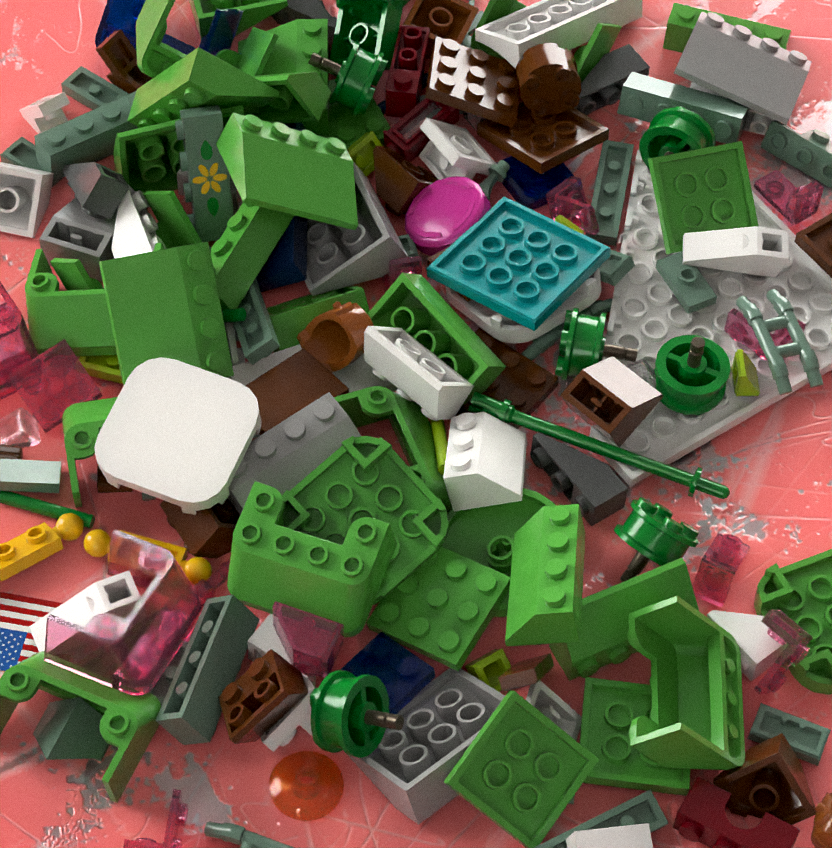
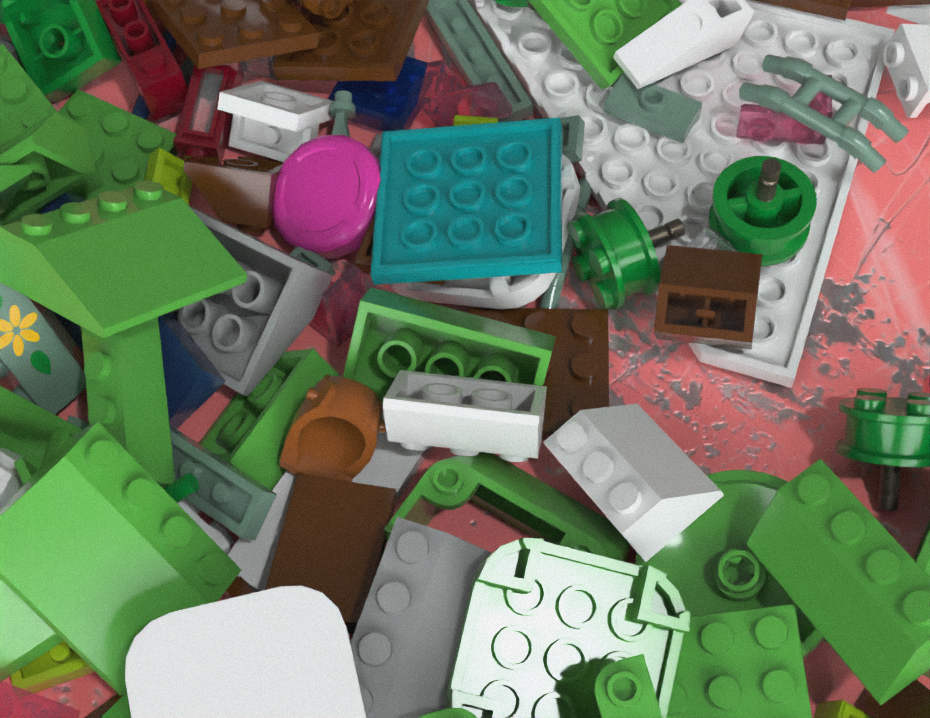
camera: 30 degrees left, 5 degrees up
green wheel [308,41,388,116] -> none
lime bar [430,419,448,475] -> none
green bar [468,391,730,499] -> none
dark grey slope [530,432,628,526] -> none
lime slope [731,349,760,396] -> none

